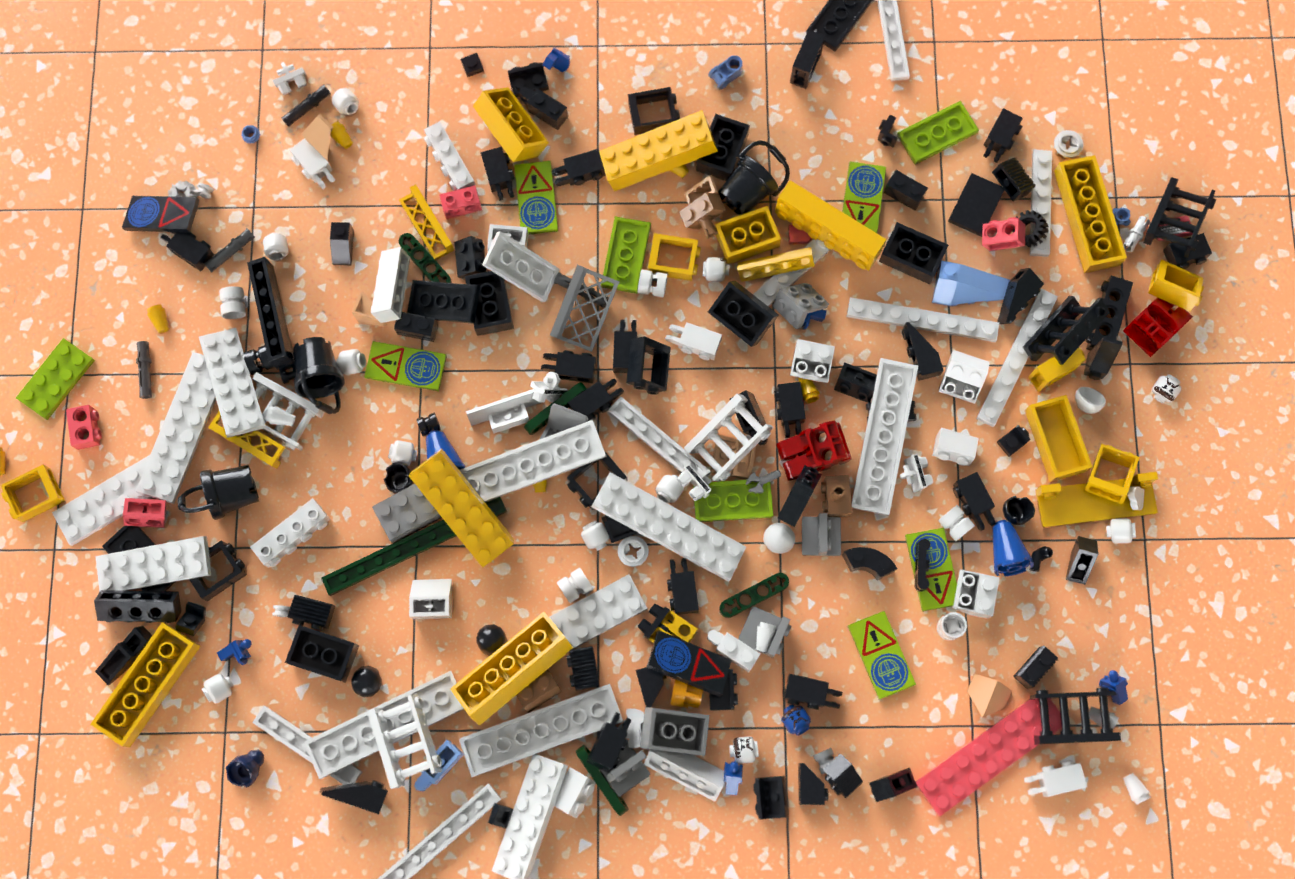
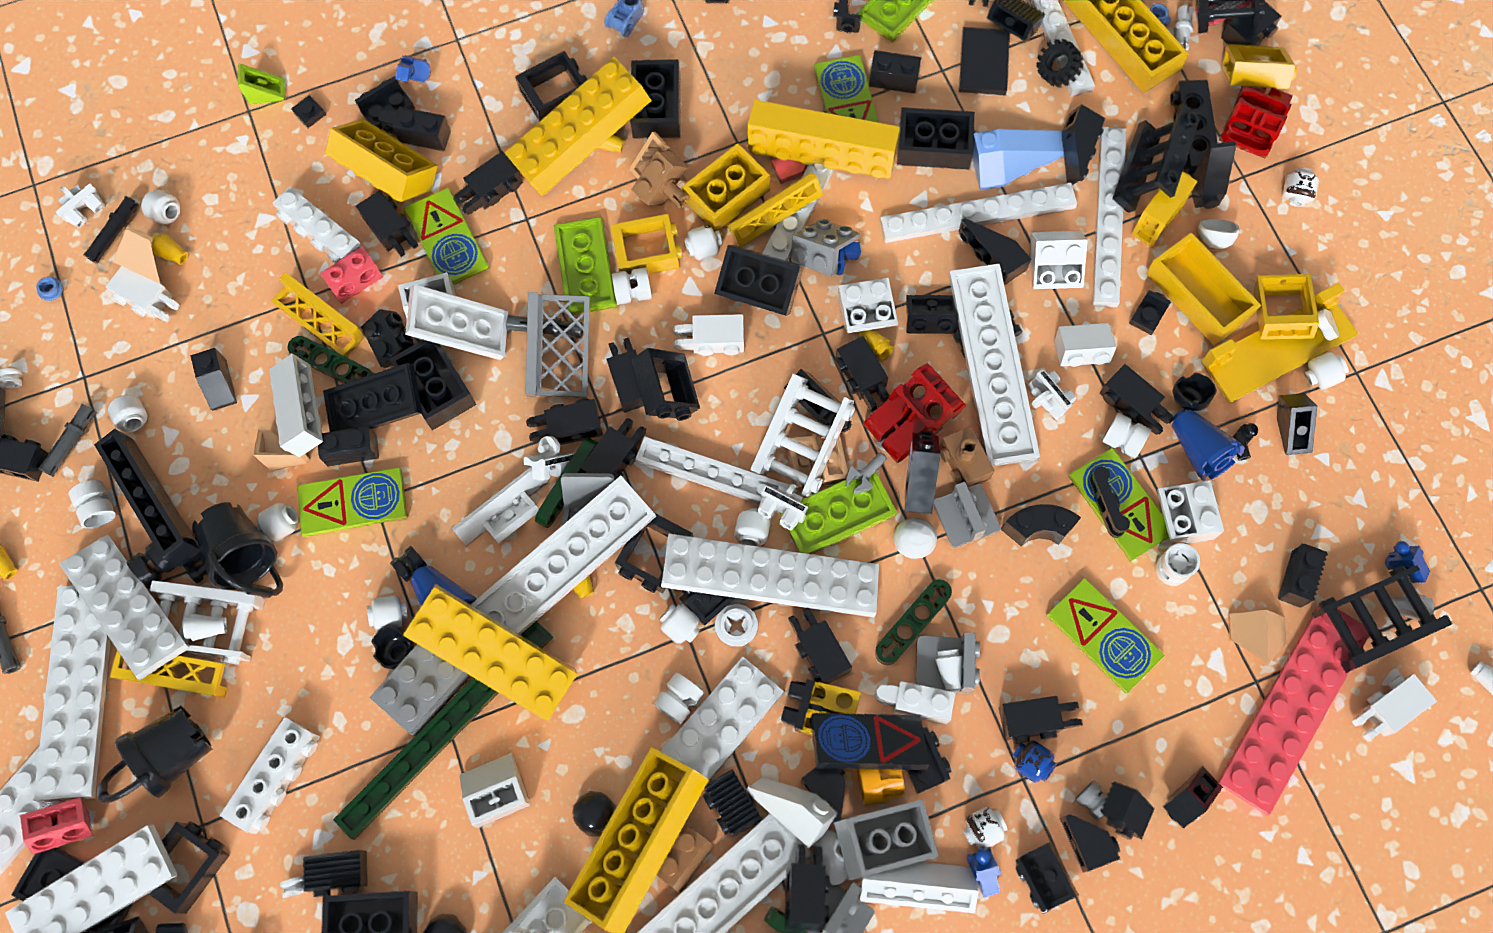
camera: 20 degrees left, 5 degrees down
black piece [718,140,790,215] -> none
coral brick [982,217,1026,251] -> none
none -> lime slope [238,64,285,105]
none -> white slope [746,777,837,848]

